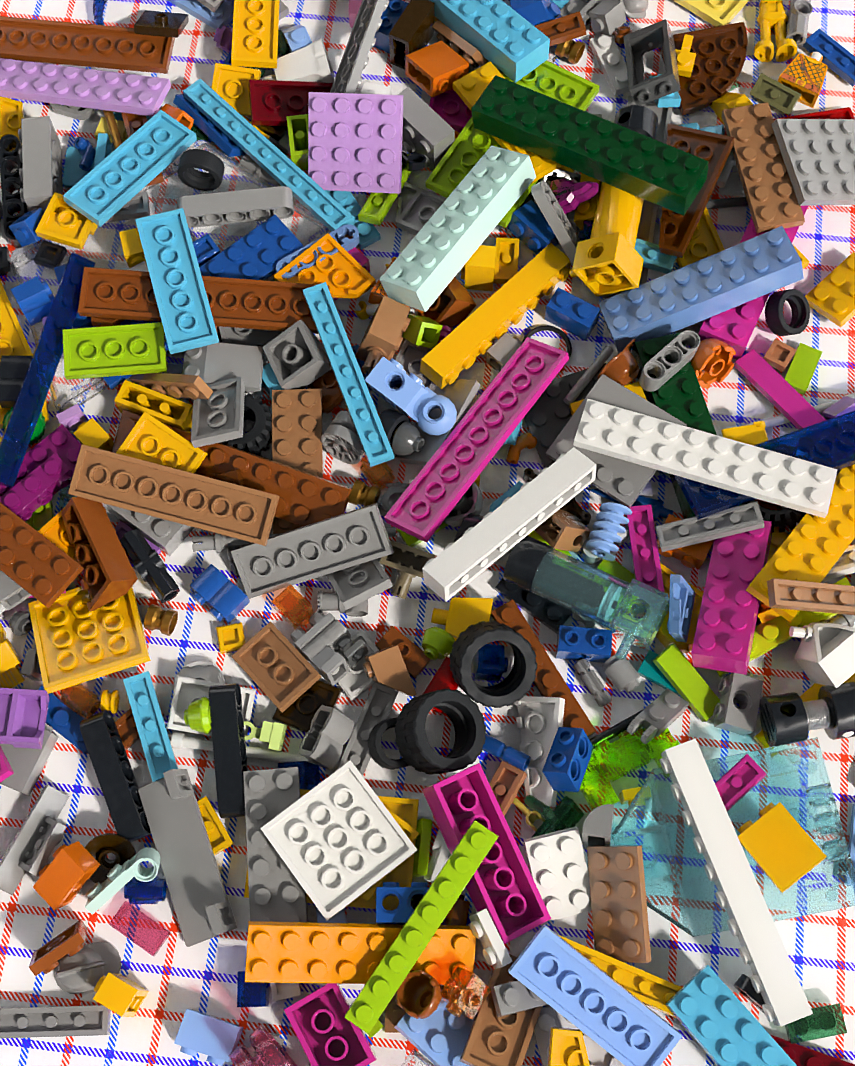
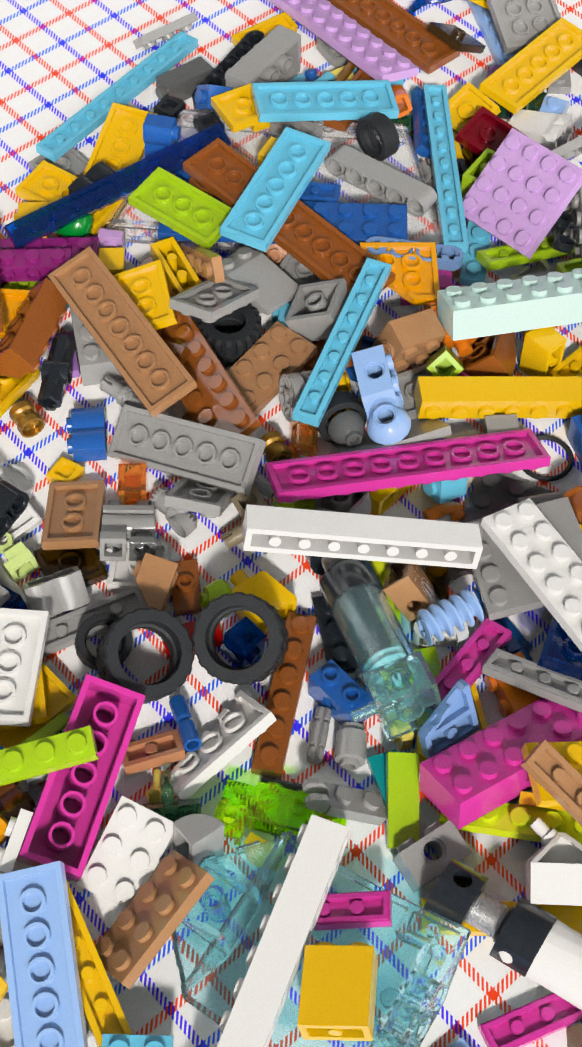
camera: 40 degrees right, 15 degrees down
blue brick [542,727,594,792] -> none

